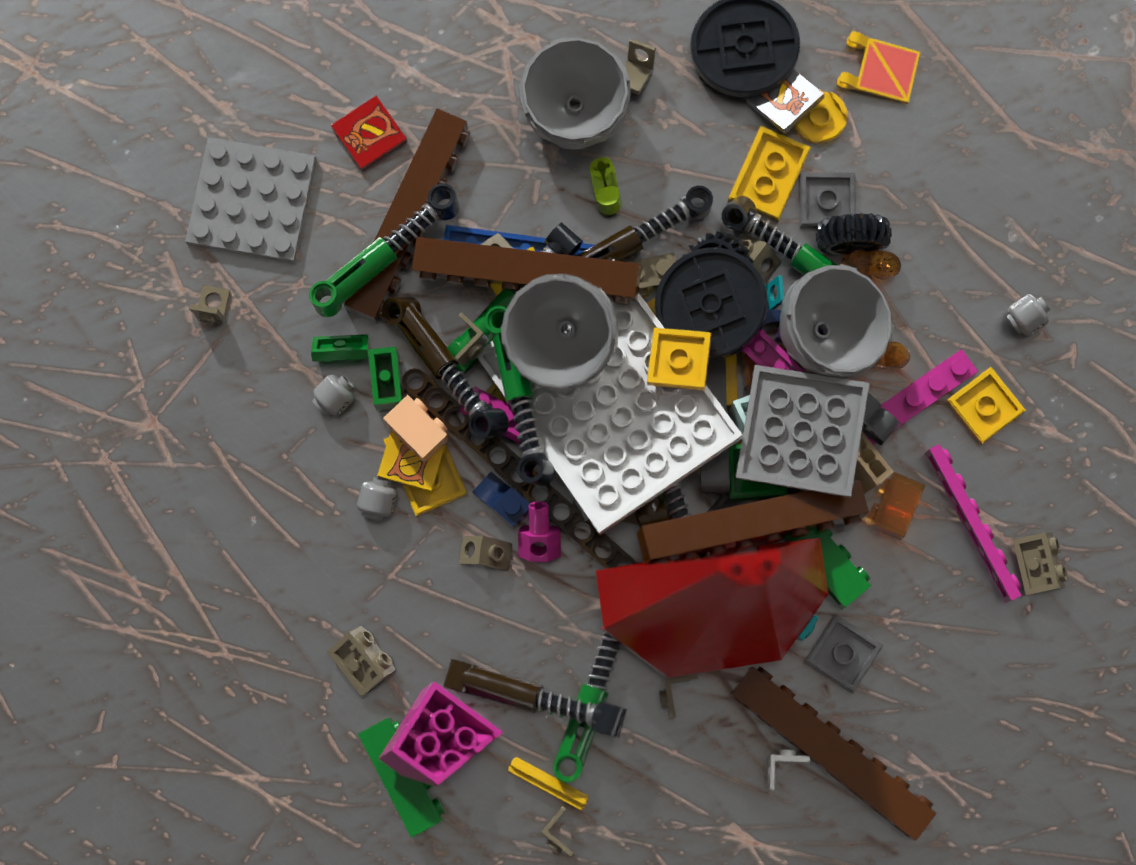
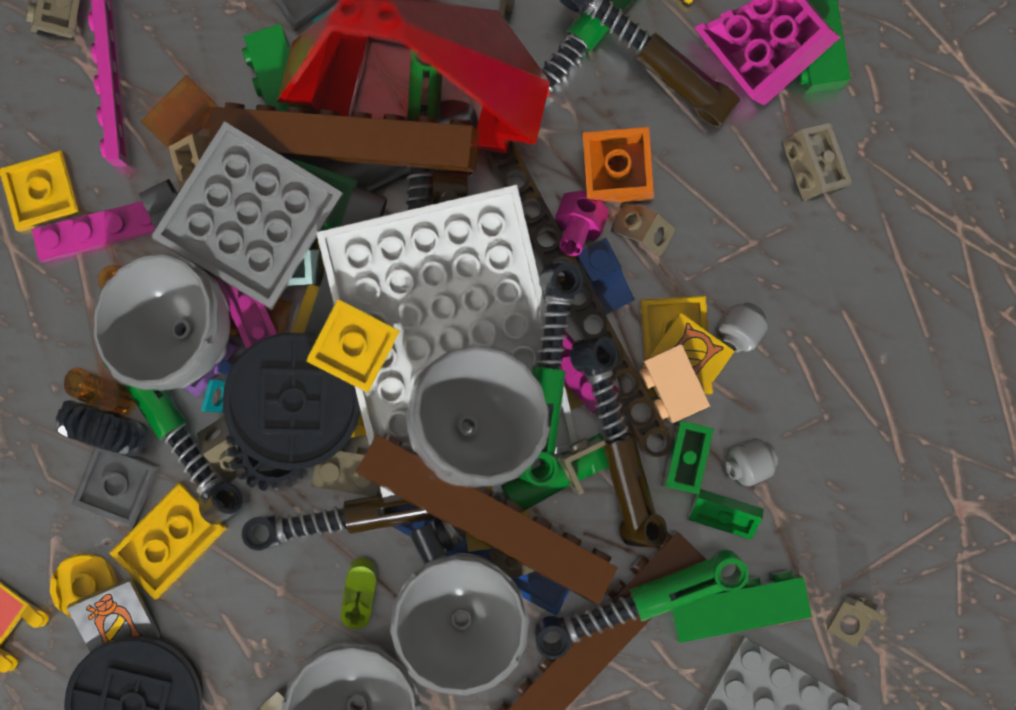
camera: 160 degrees left, 5 degrees up
none -> light grey rock [390,553,529,696]
none -> orange slope [583,127,654,203]
none -> green brick [670,570,812,643]

